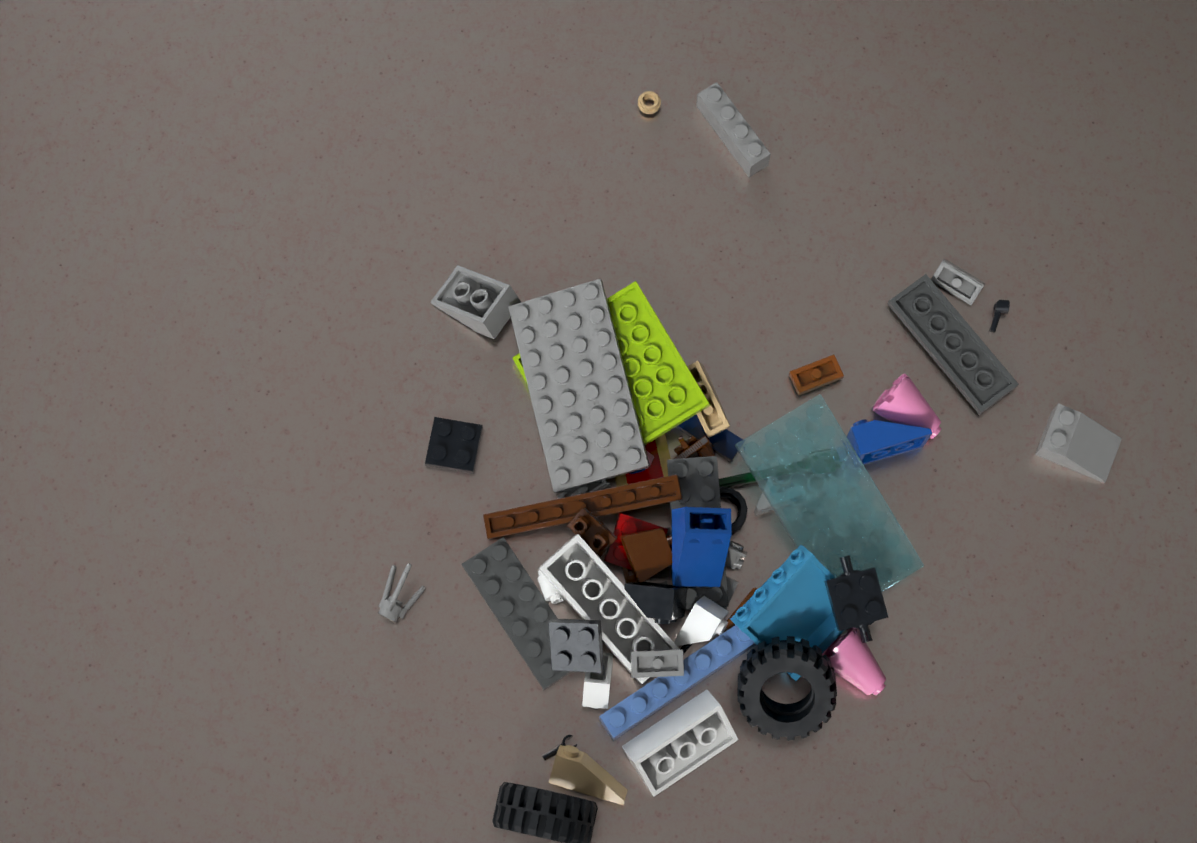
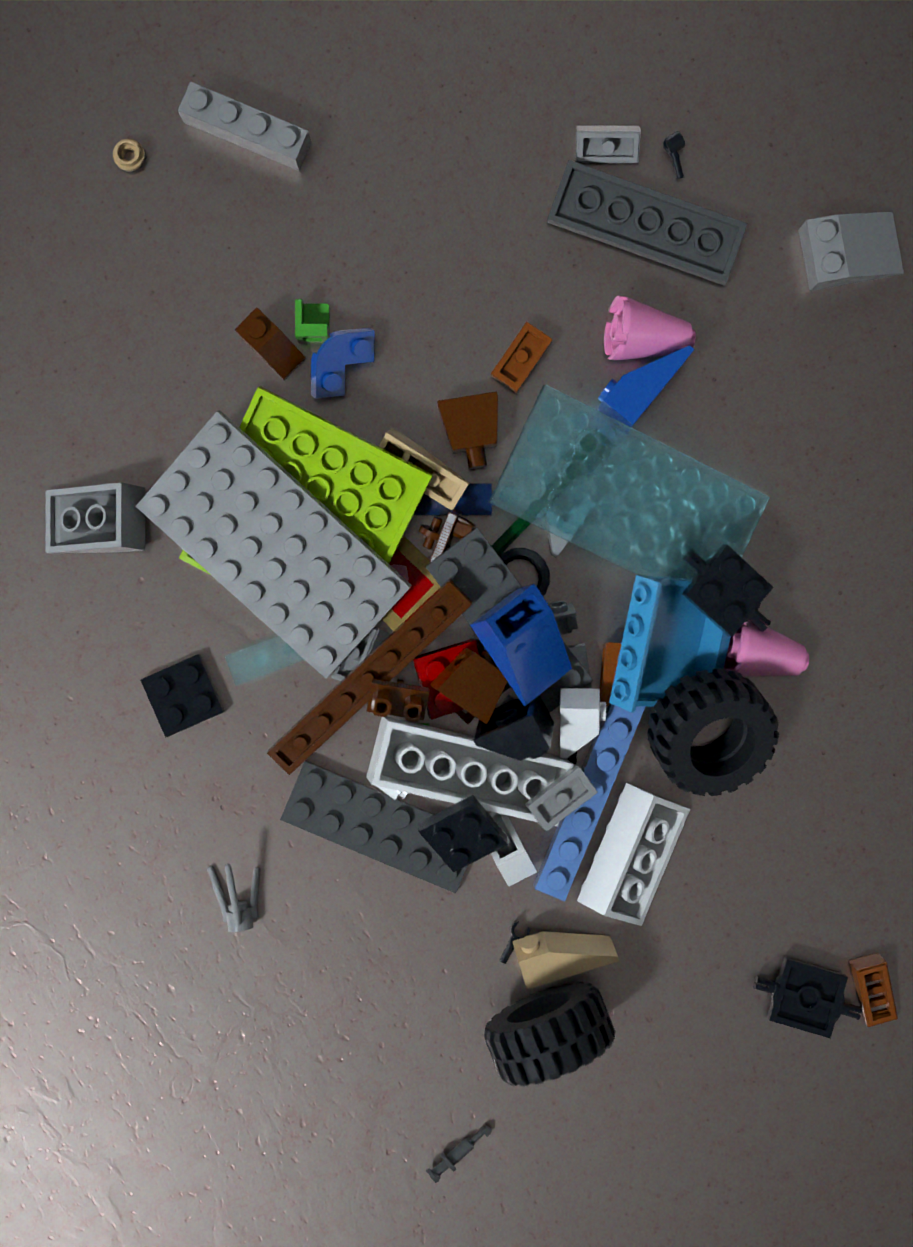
camera: 30 degrees left, 15 degrees up
none -> clear light blue tile [225,636,305,686]
none -> reddish brown slope [235,307,306,381]
none -> bright green panel [295,299,330,342]
none -> blue plate [311,328,375,399]
none -> reddish brown torso [437,391,498,469]

